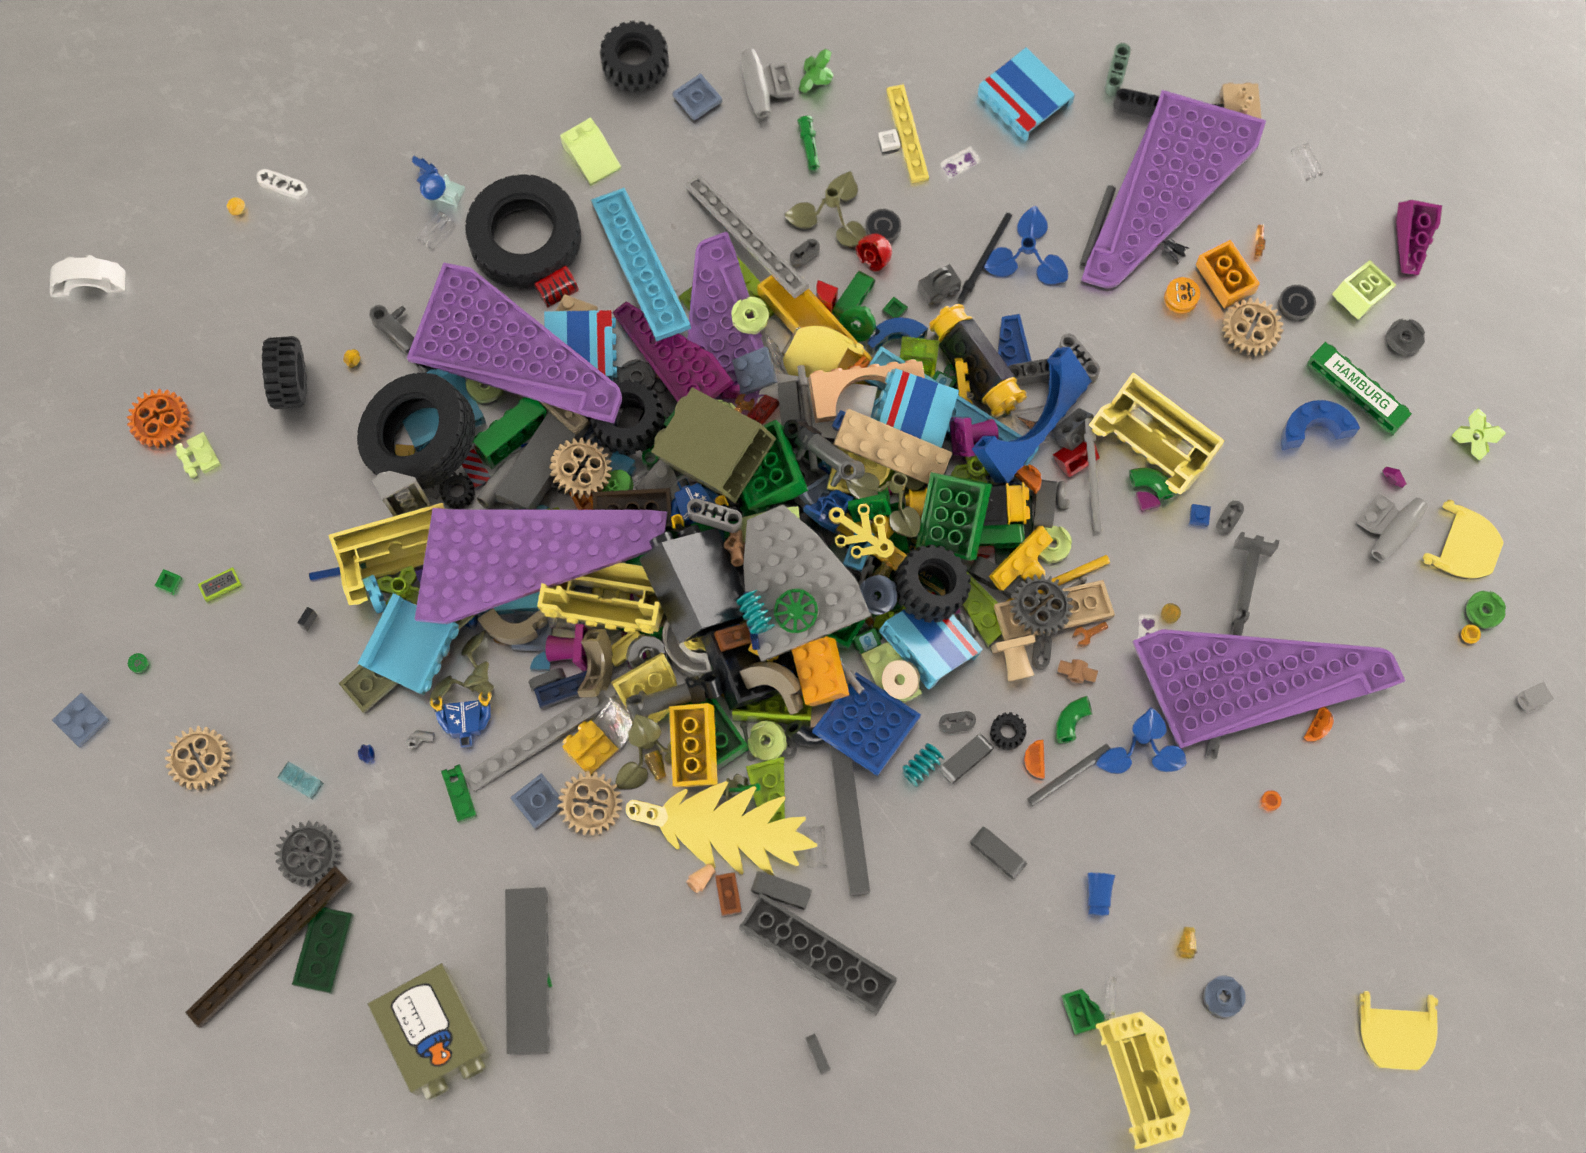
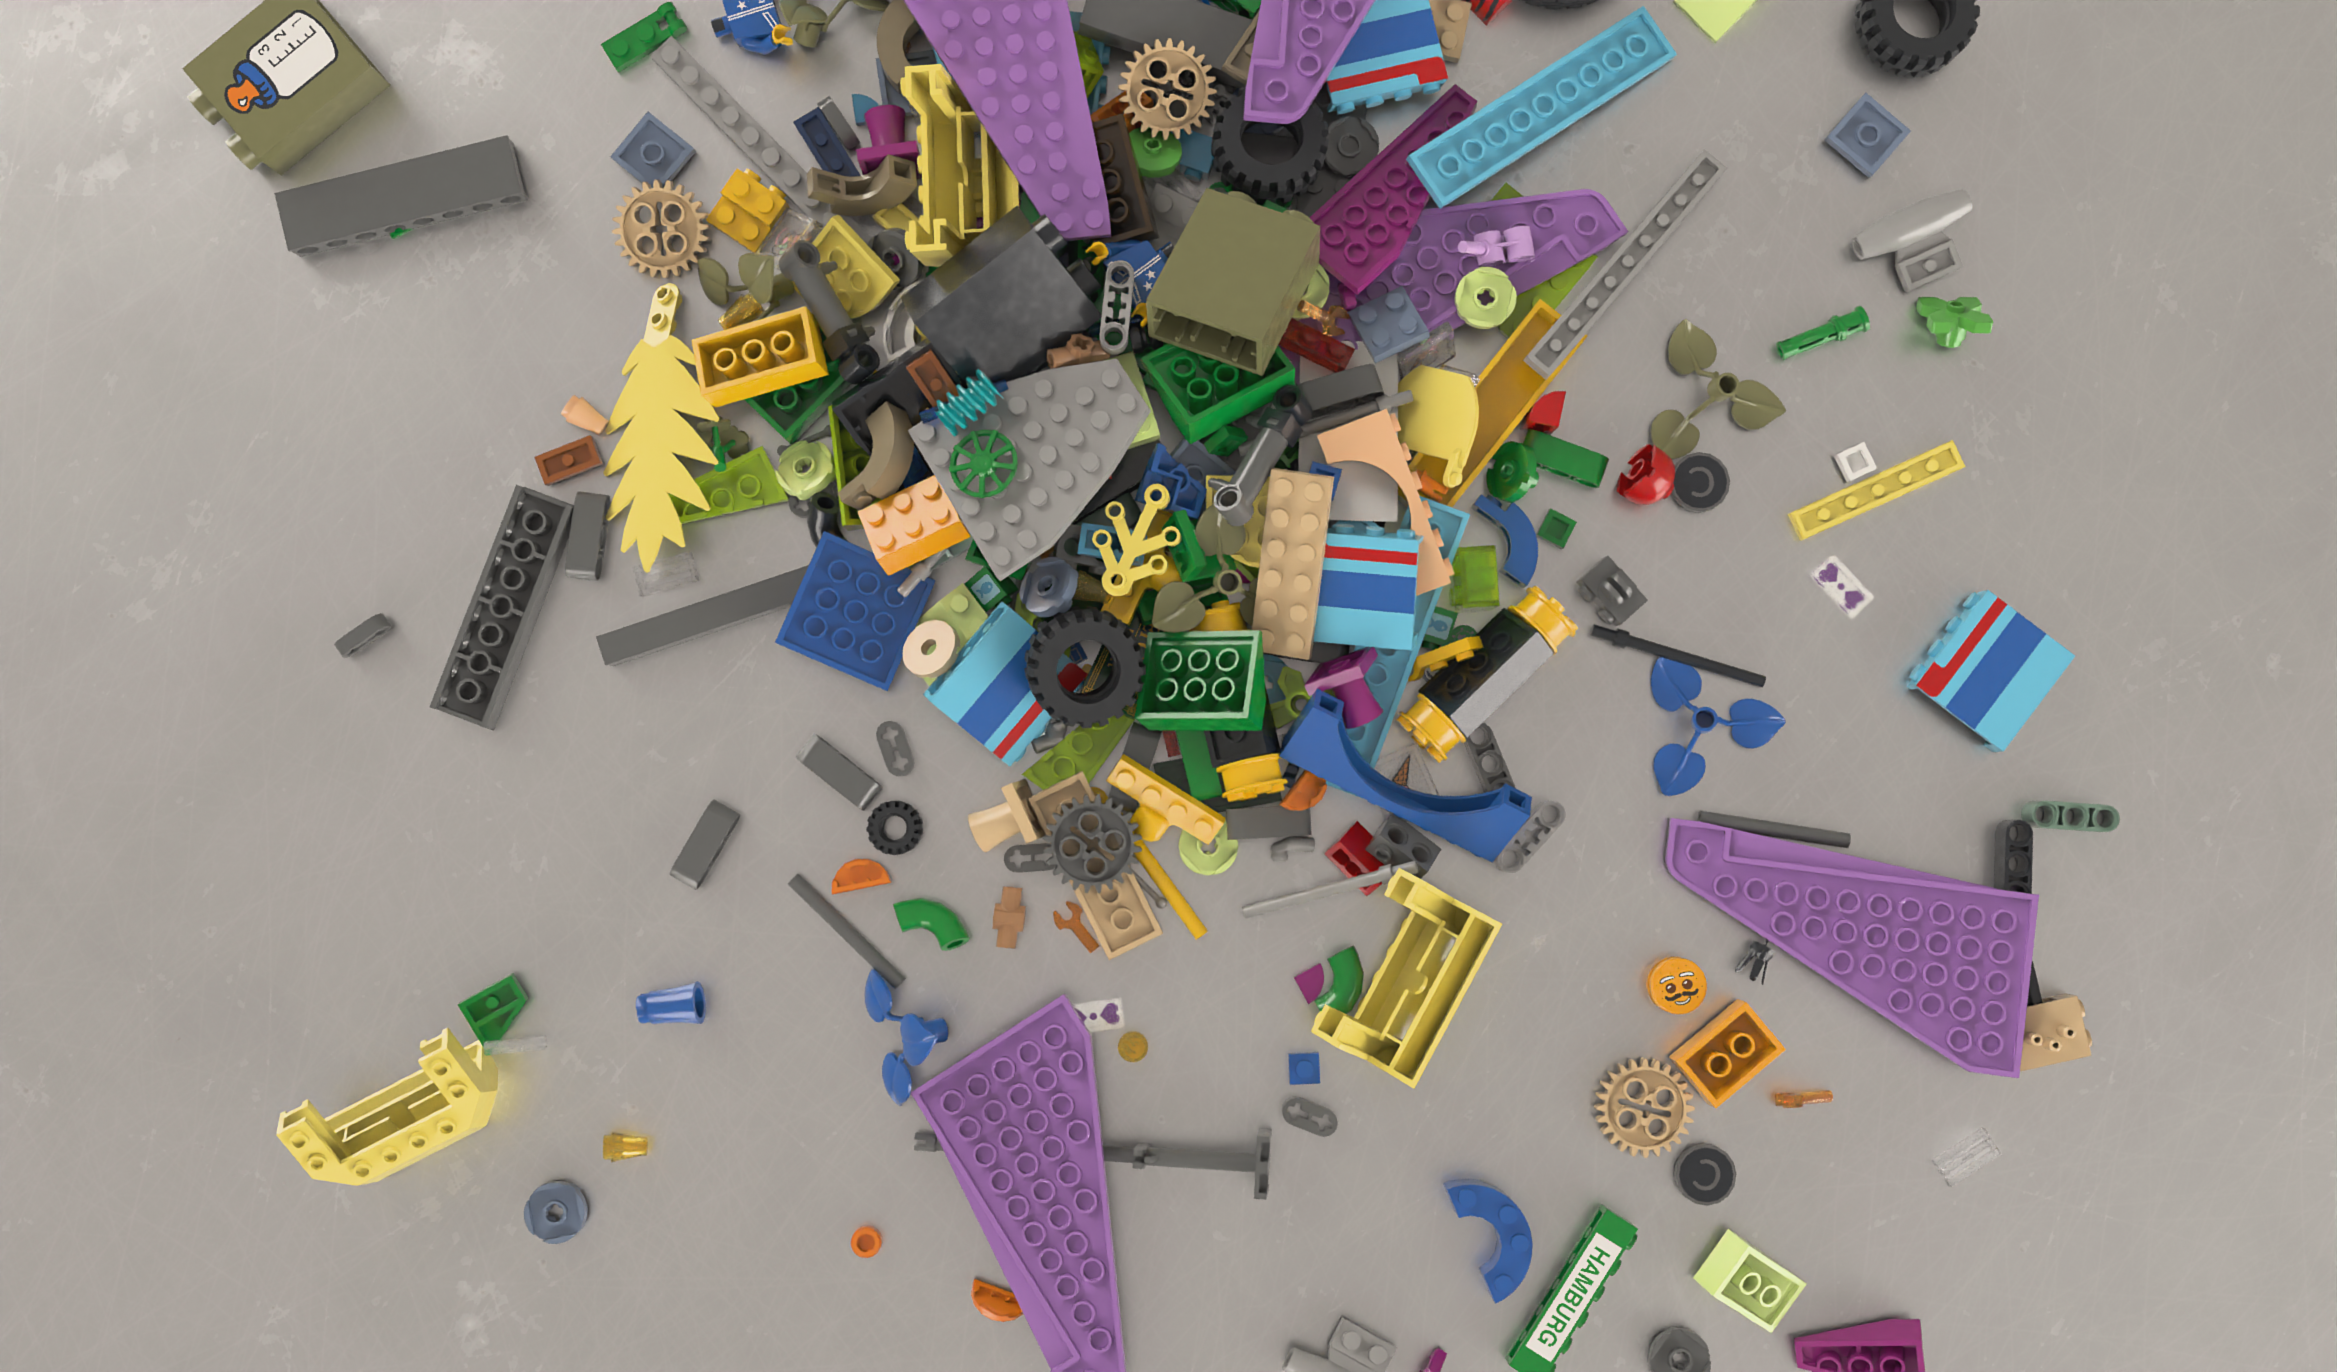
camera: 80 degrees right, 15 degrees up
dark grey beam [790,239,820,268] -> none
teal piece [902,743,945,787] -> none
blue wing [998,314,1032,366] -> none
none -> green tile [1204,425,1248,457]
none -> lavender beam [1458,226,1535,267]

